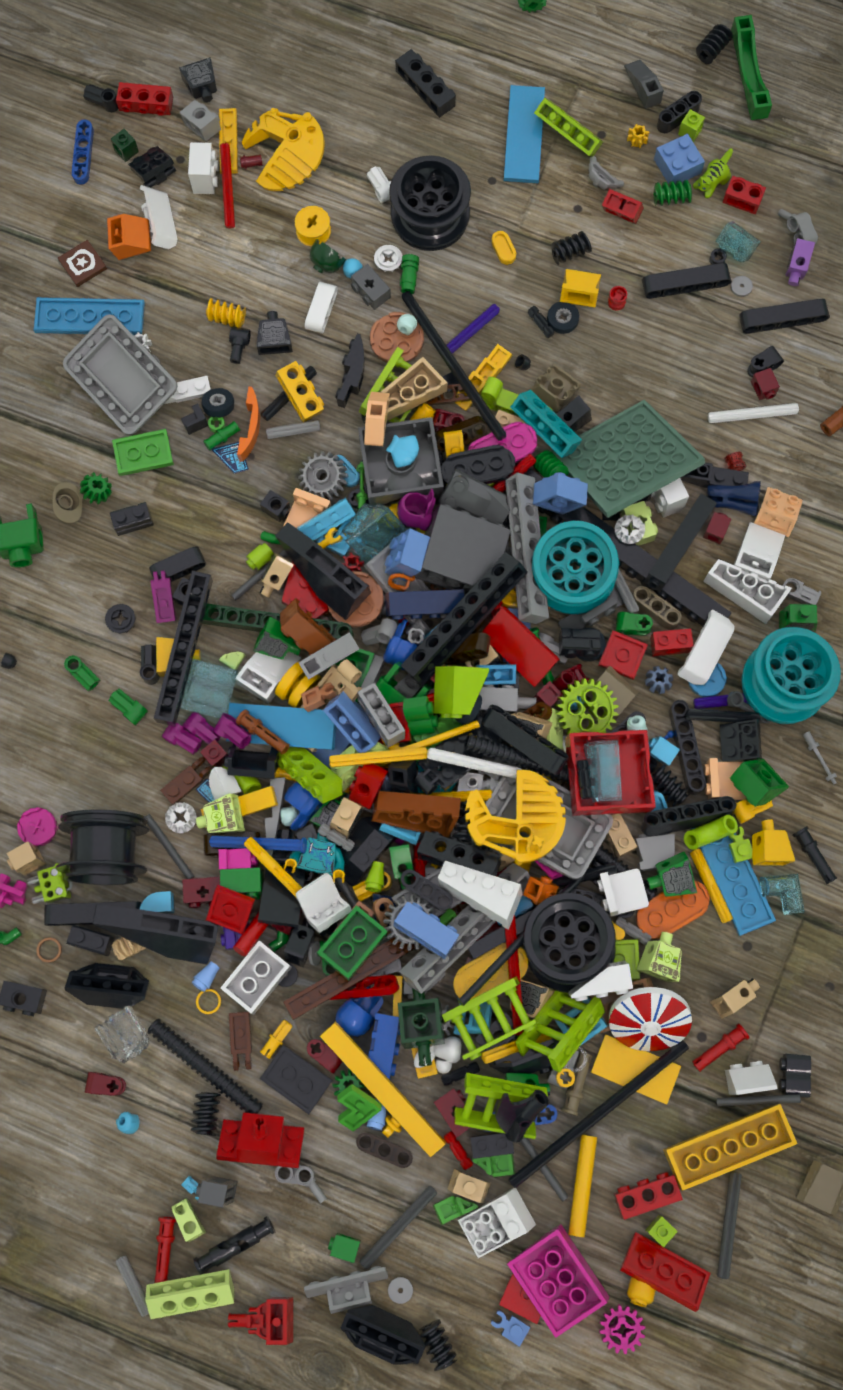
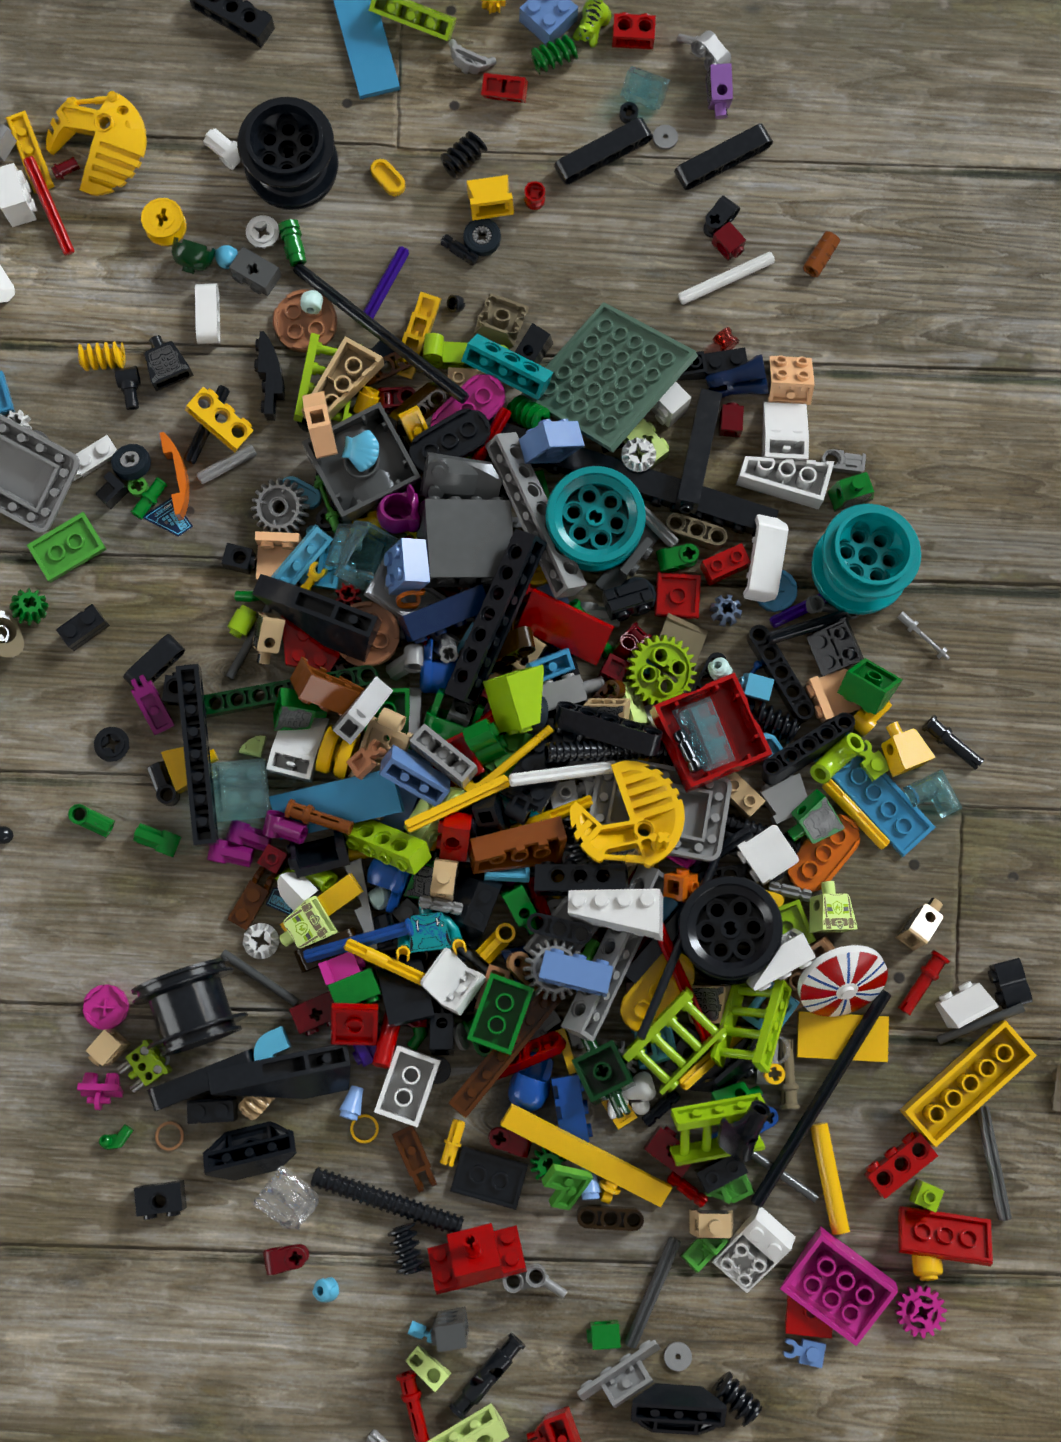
camera: 25 degrees left, 5 degrees up
lime cone [364,861,384,893] -> none

